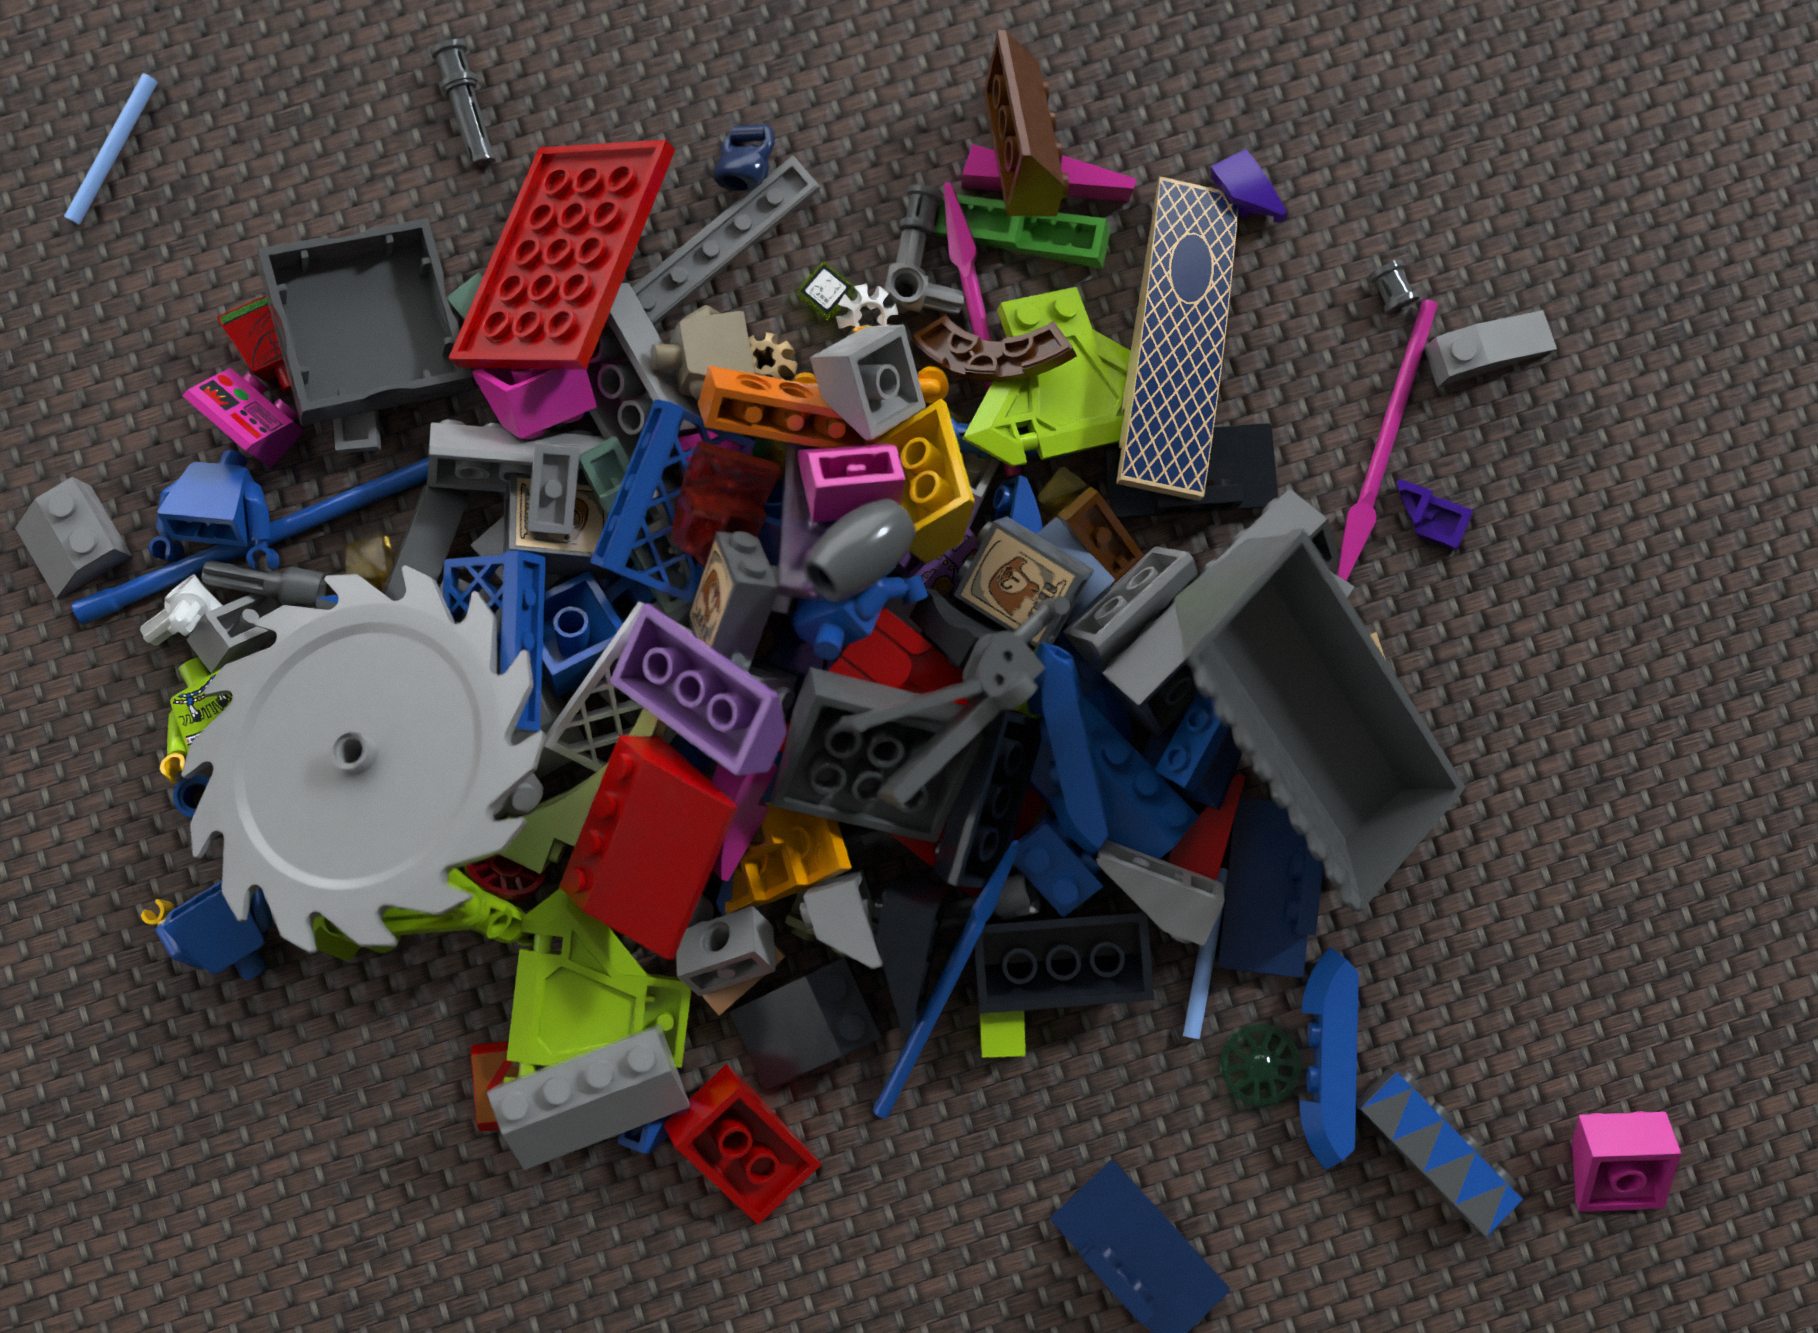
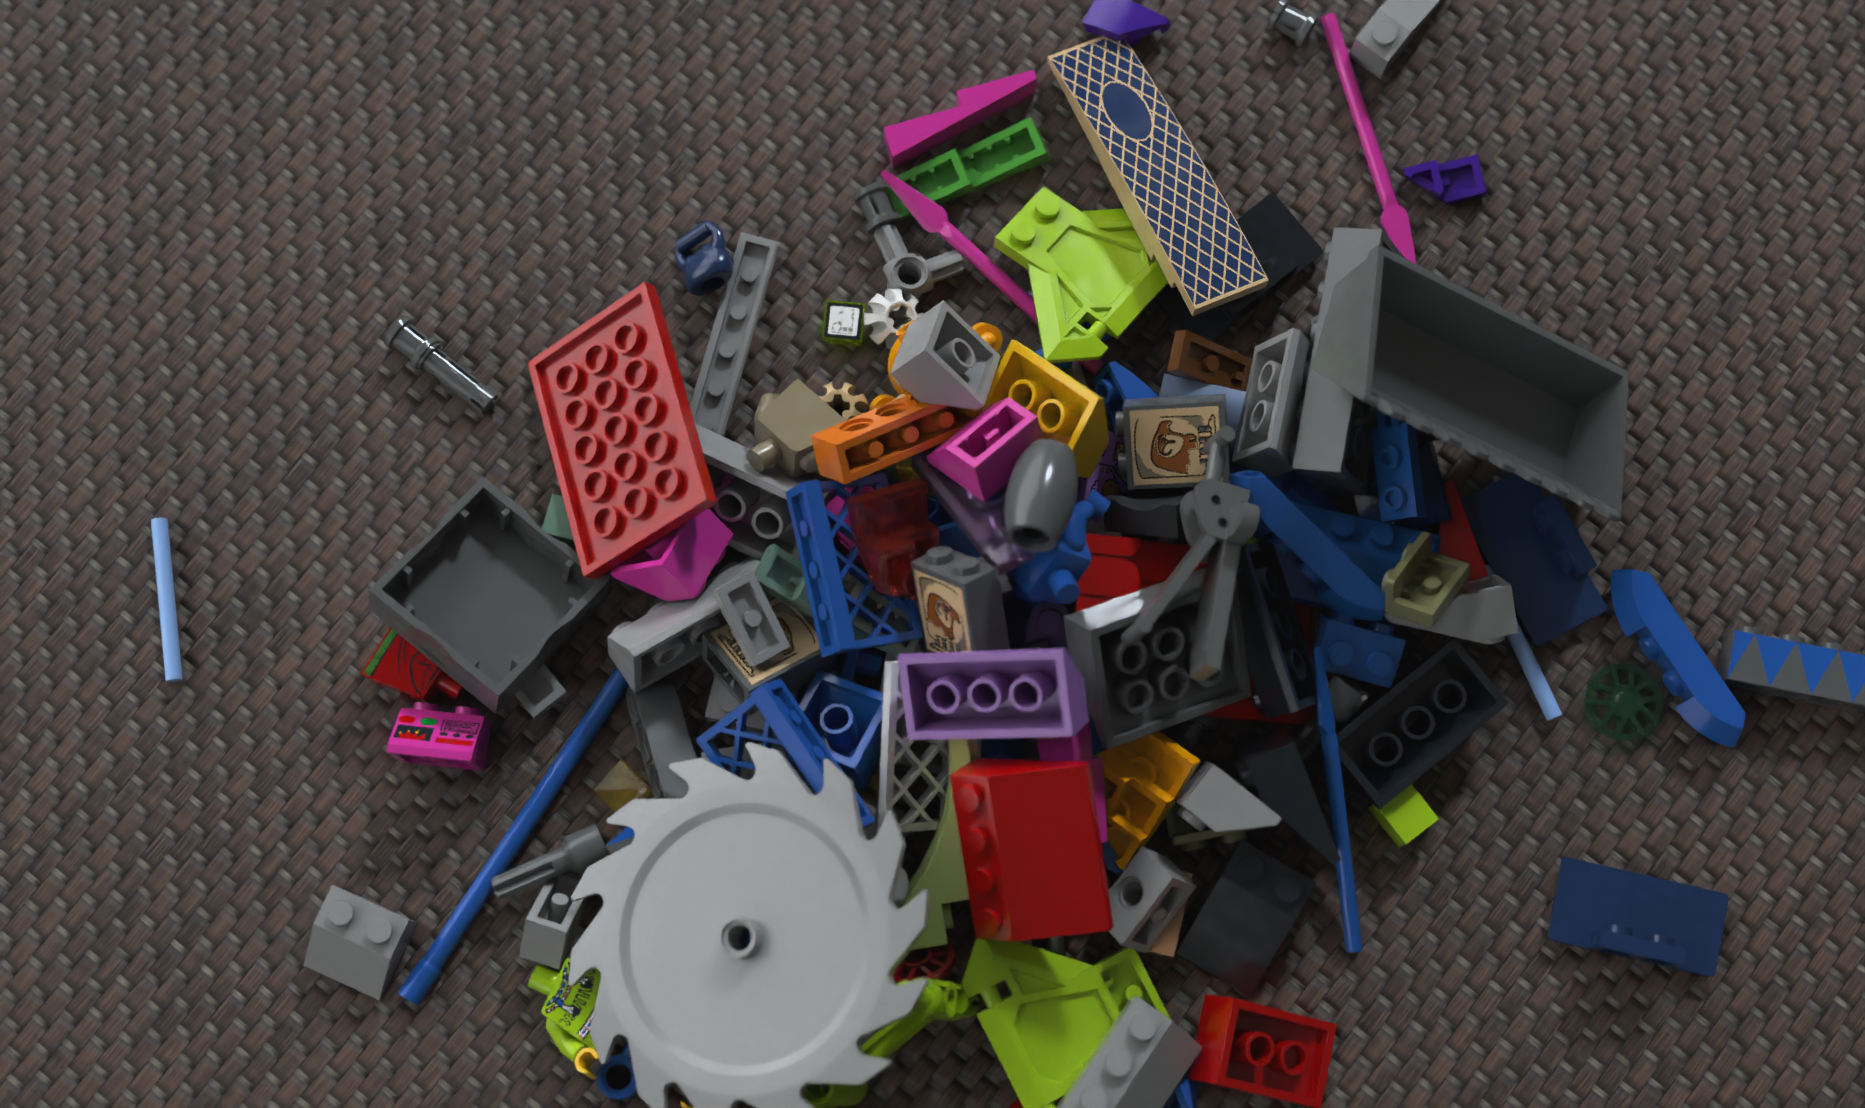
camera: 35 degrees left, 5 degrees down
white axle [140,574,223,646] -> none
blue torso [149,450,280,570] -> none
reddish brown tile [911,314,1077,382] -> none
reddish brown slope [983,30,1069,216] -> none
clear yellow slope [1036,467,1088,522] -> none
none -> olive bracket [1381,531,1470,628]

